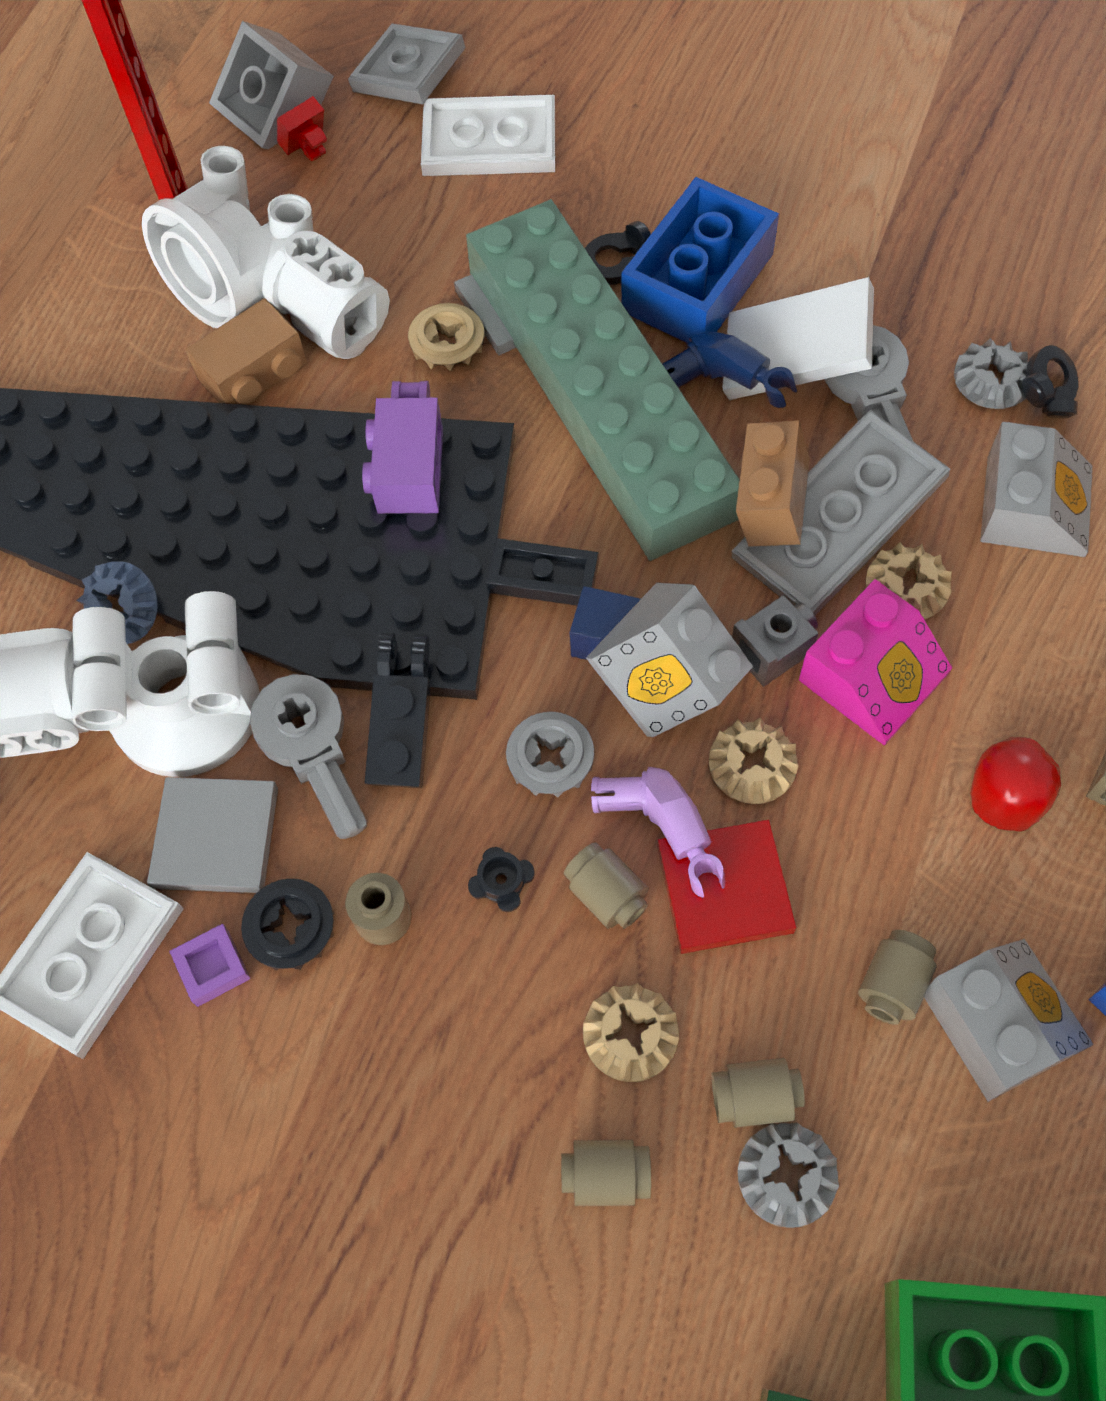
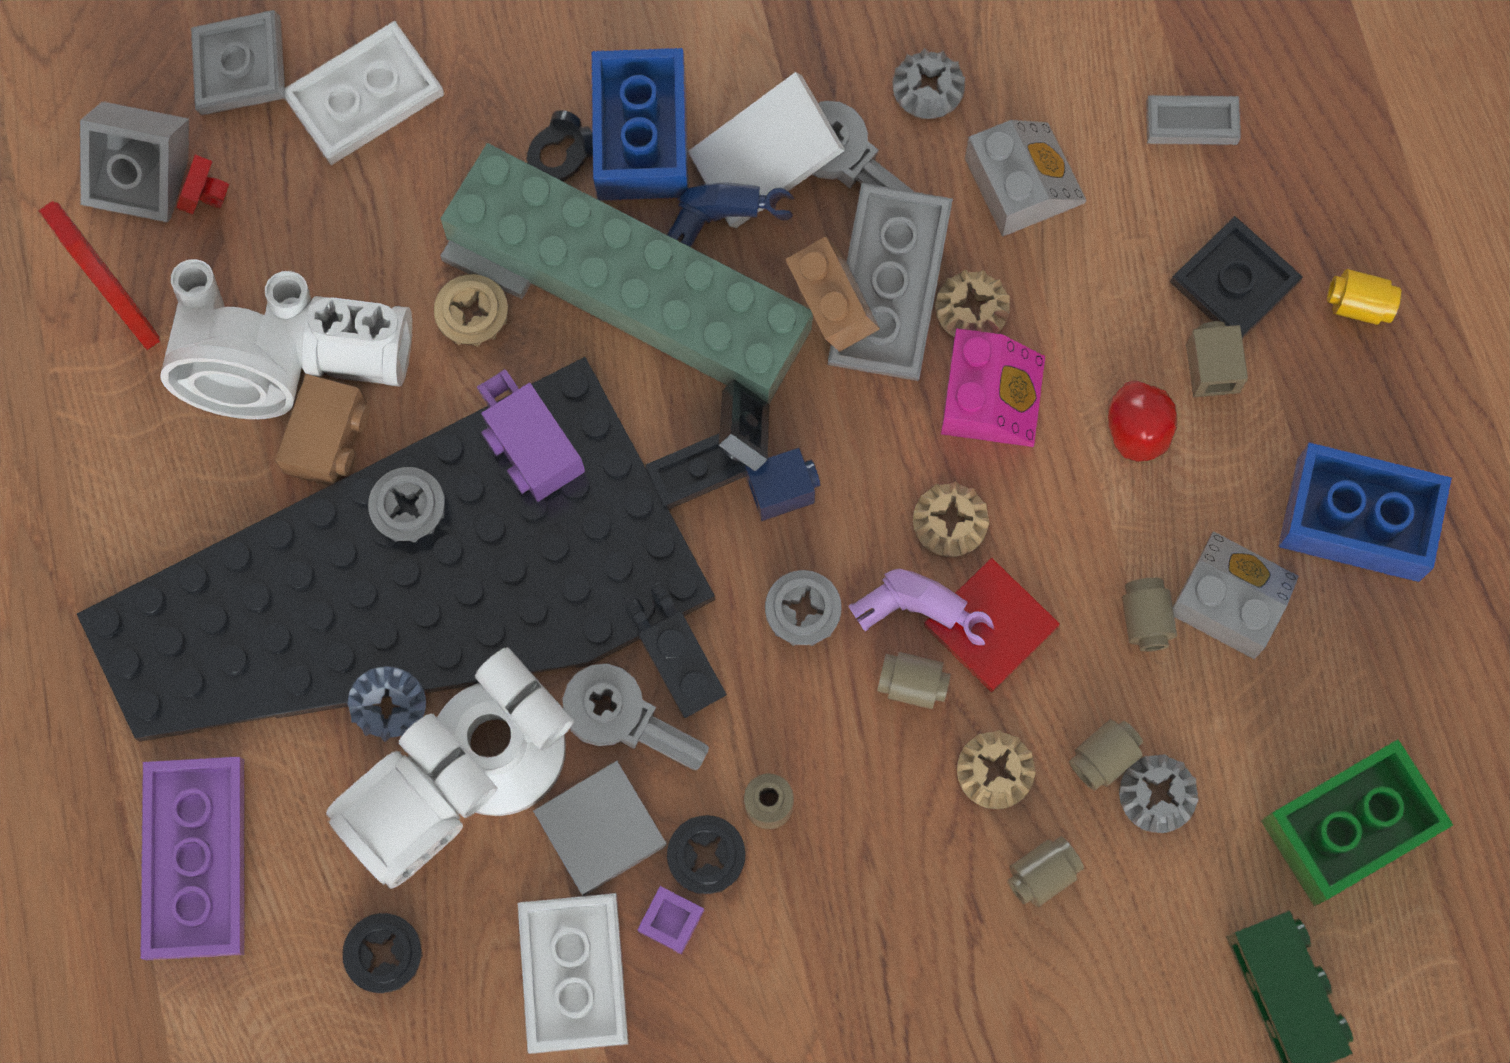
camera: 35 degrees left, 10 degrees up
black plate [468,847,535,912] -> none
light grey slope [586,583,753,737] -> none
flat silver brick [732,595,818,687] -> none
black piece [1022,345,1079,418] -> none
none -> light grey gear [368,467,445,543]
none -> black plate [719,379,770,471]

